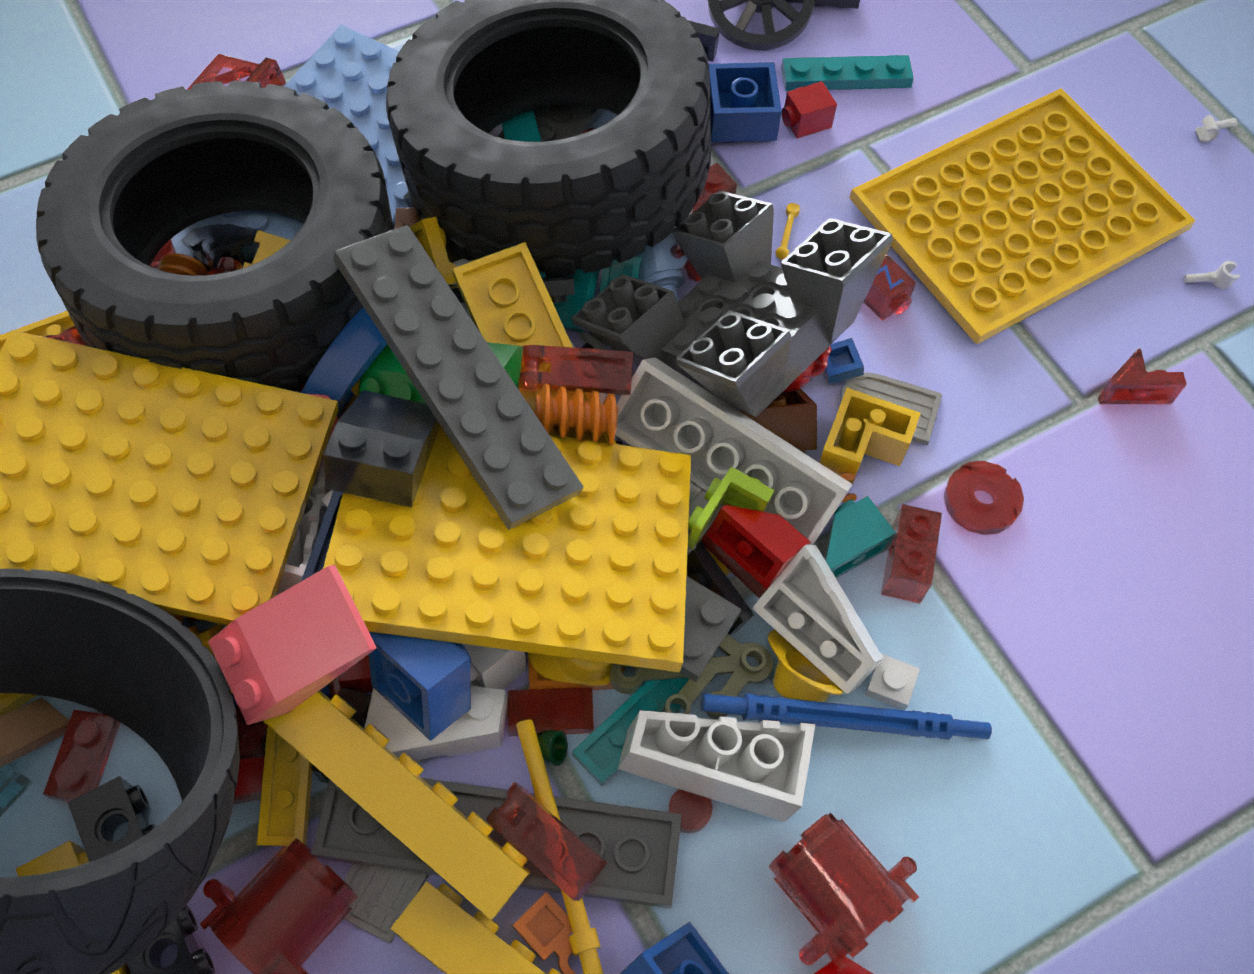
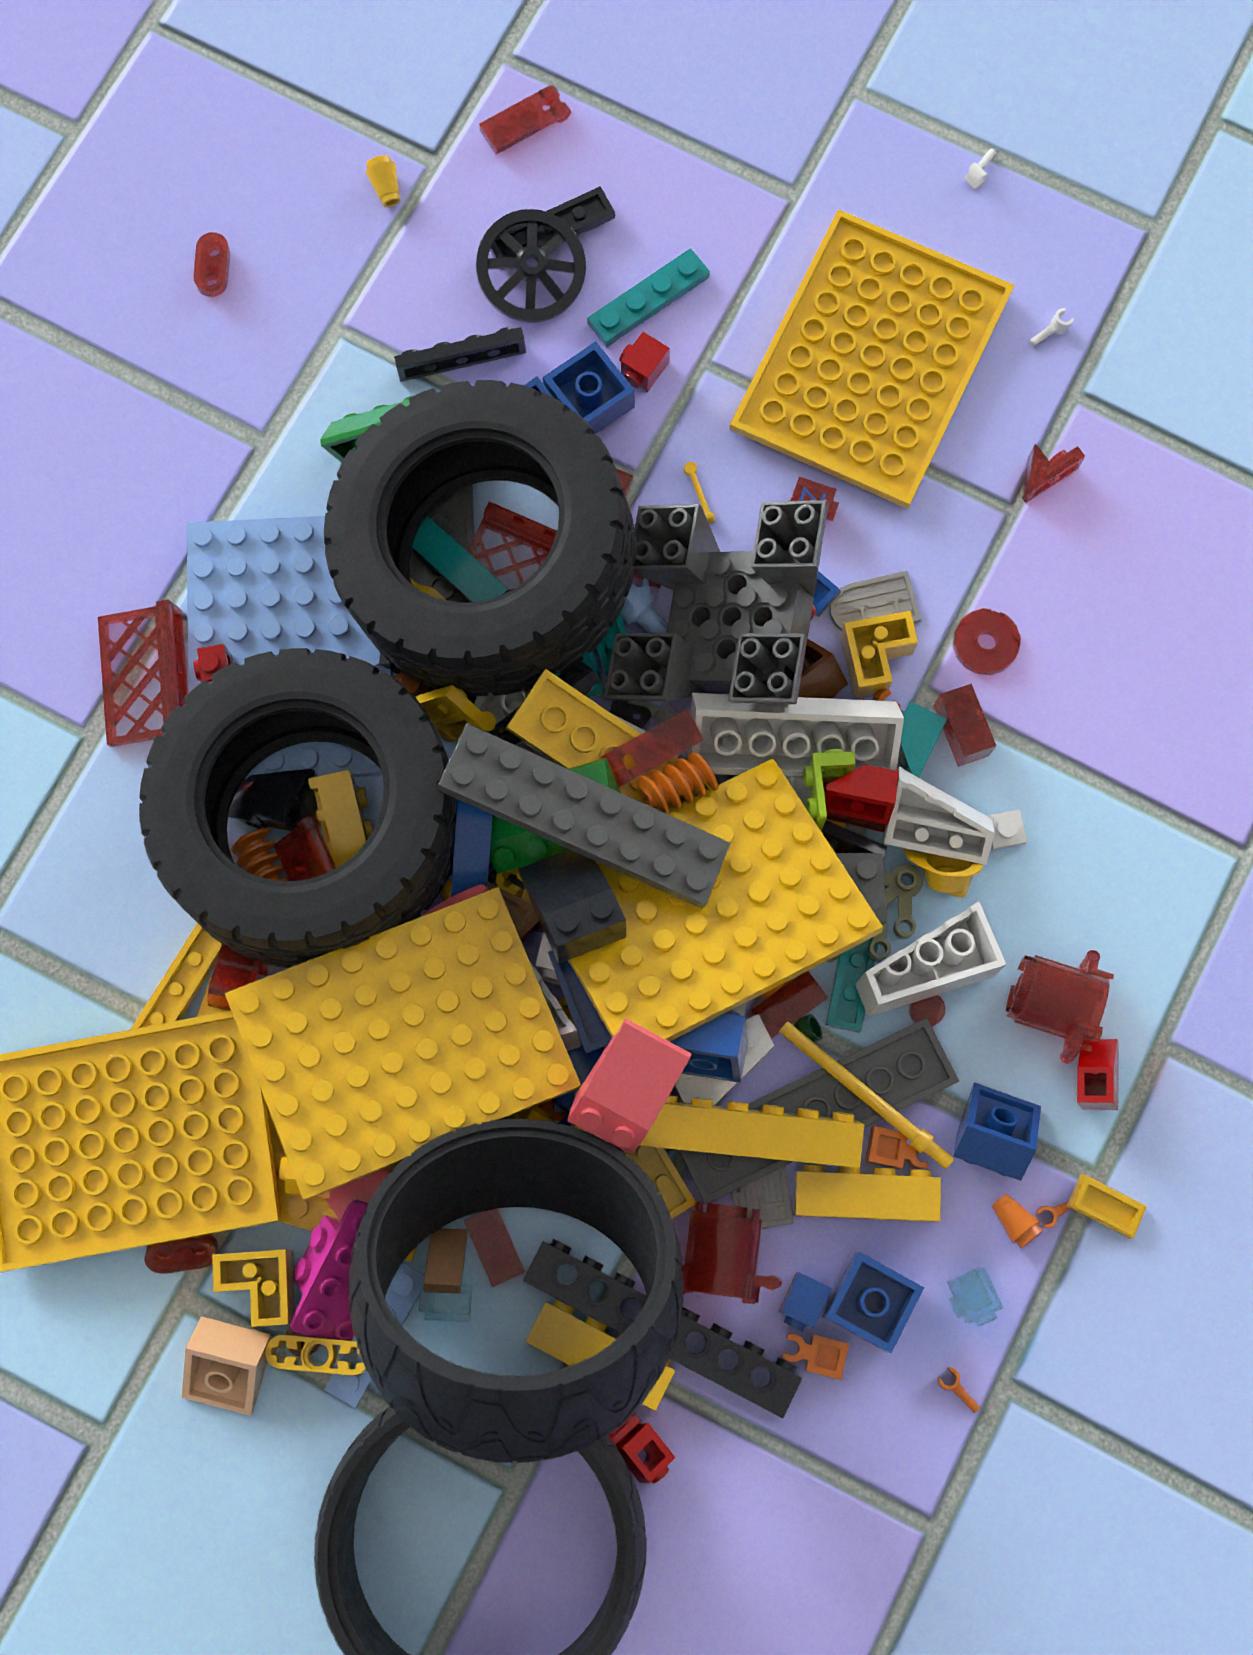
camera: 30 degrees left, 15 degrees up
clear red plate [486,782,608,901] -> none
blue axle [700,693,992,740] -> none

